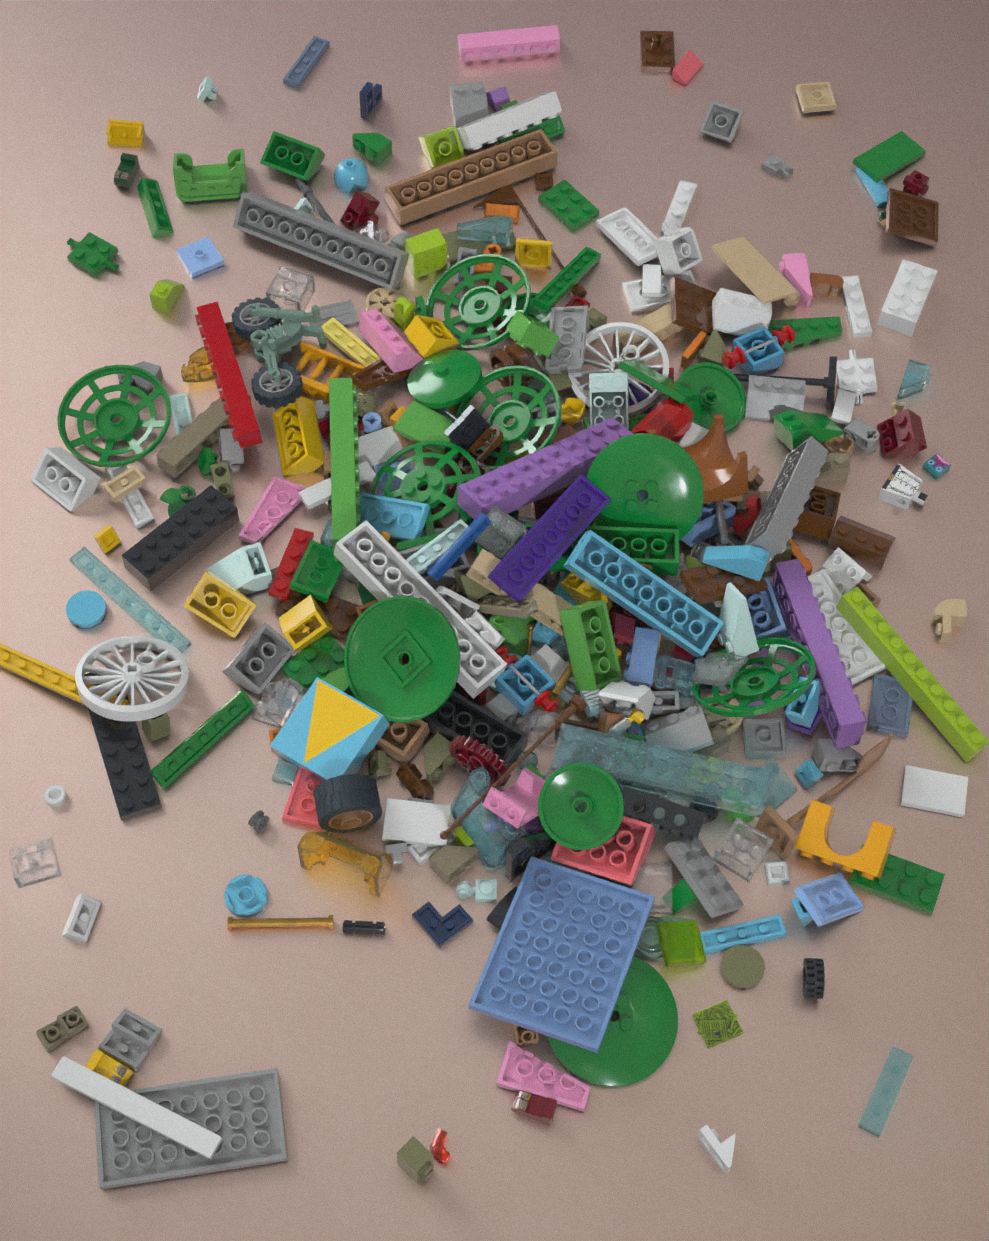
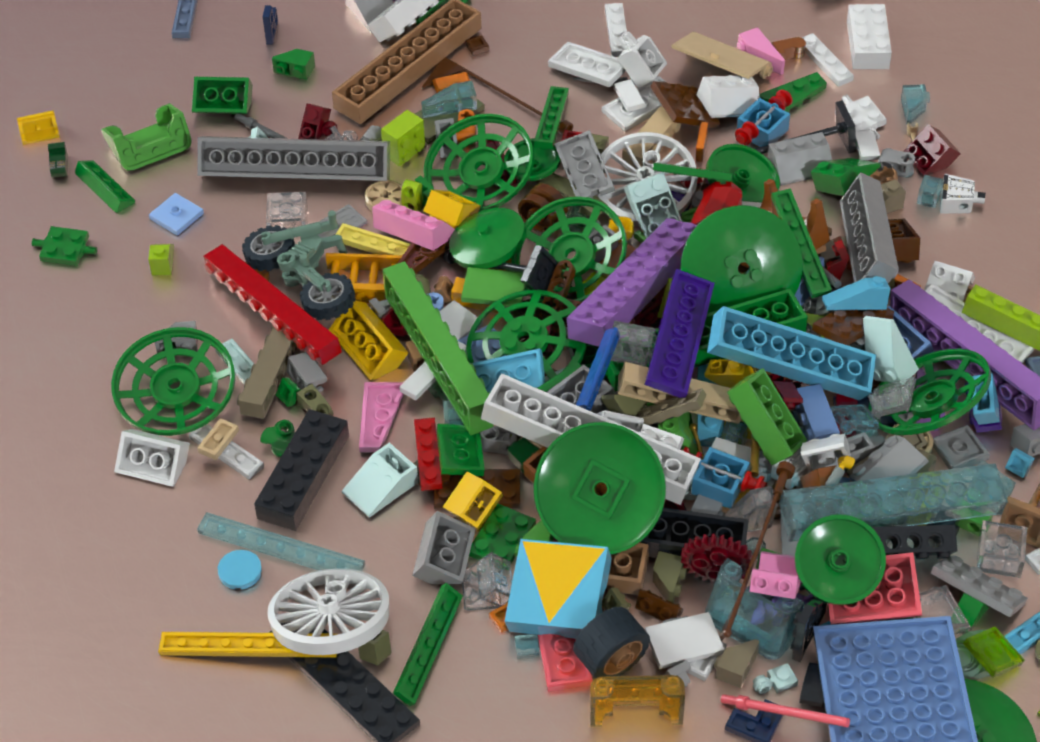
camera: 20 degrees left, 10 degrees down
yellow tile [93,525,121,553] -> none
clear yellow brick [181,347,217,383] -> none
yellow slope [184,569,257,638] -> none
light aqua tile [197,76,218,101] -> none
dark grey bush [248,810,270,832] -> none
medium azure cylinder [334,158,369,193] -> none
light aqua tile [406,519,468,575] -> none
lime slope [418,126,465,169] -> none
lime tile [455,827,474,847] -> none
bright green brick [506,310,560,357] -> none
yellow slope [515,237,552,268] -> none
green plate [538,180,599,232] -> none
olive slope [697,329,728,367] -> none
reddish brown slope [827,516,896,569] -> none
tile [923,453,951,478] -> none
none -> coral bar [721,694,850,727]
none -> green plate [771,188,832,298]
none -> clear light blue brick [917,175,943,208]

